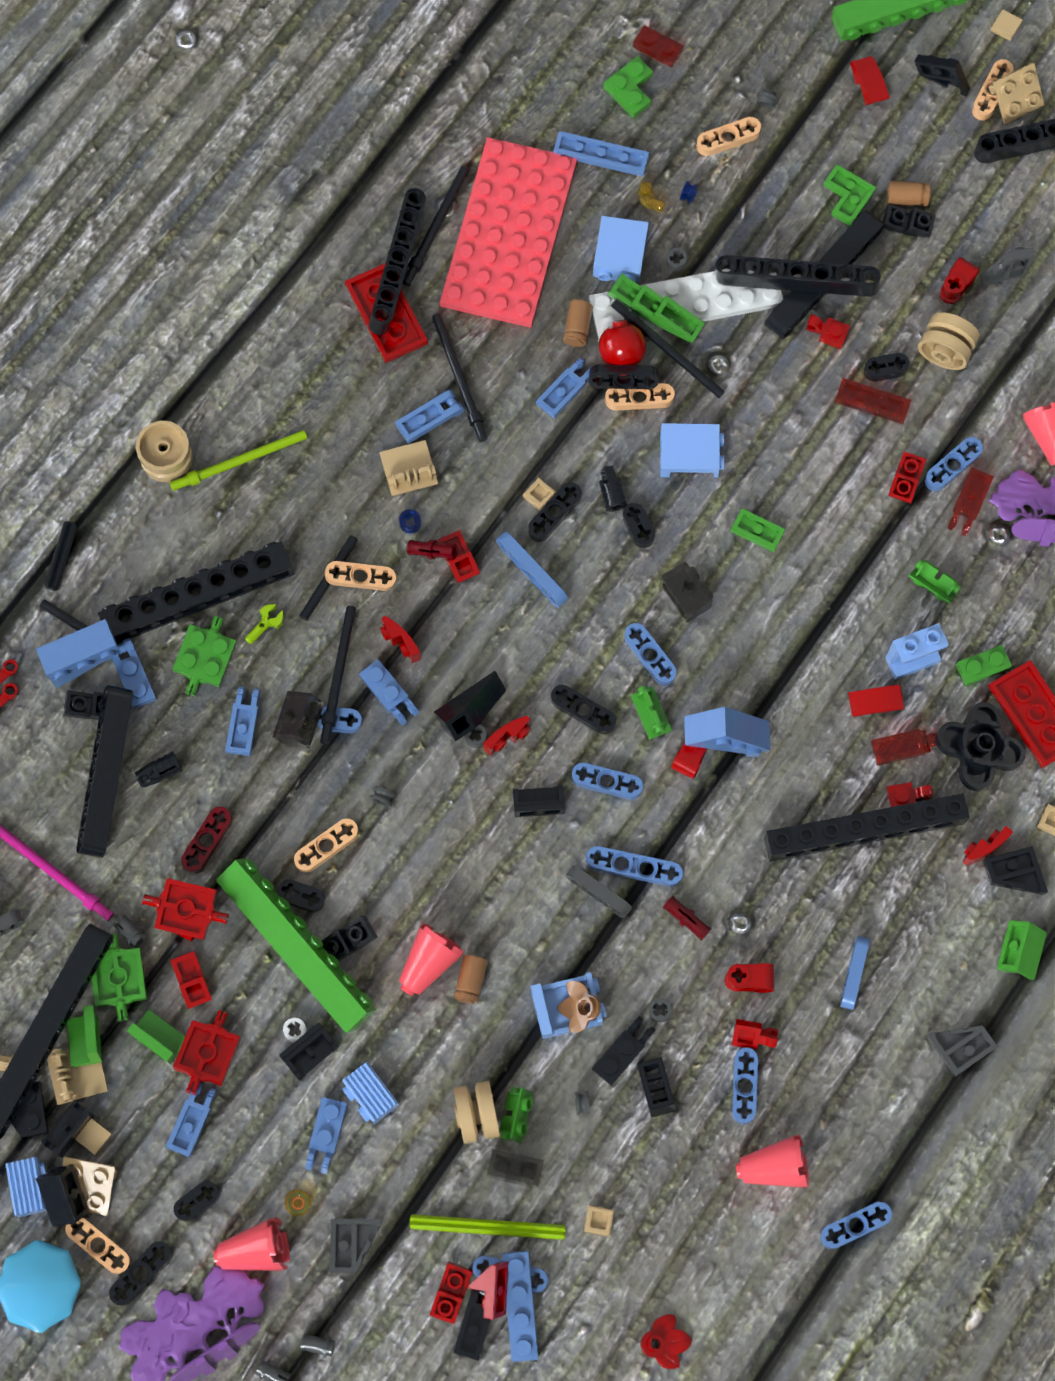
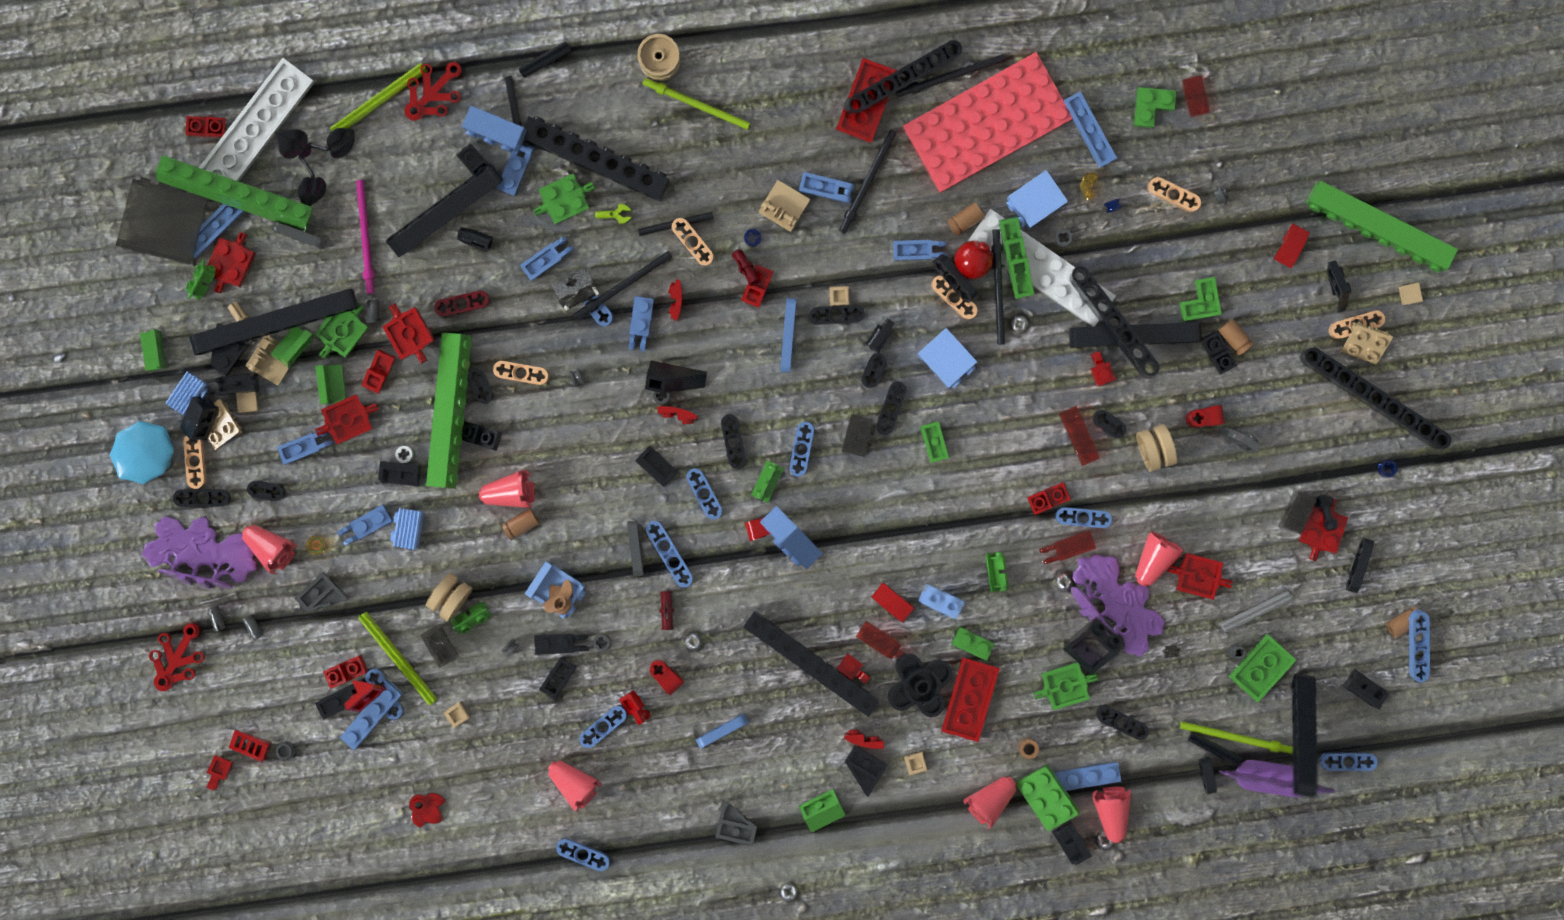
camera: 50 degrees right, 15 degrees up
none -> black beam [876,382,906,435]

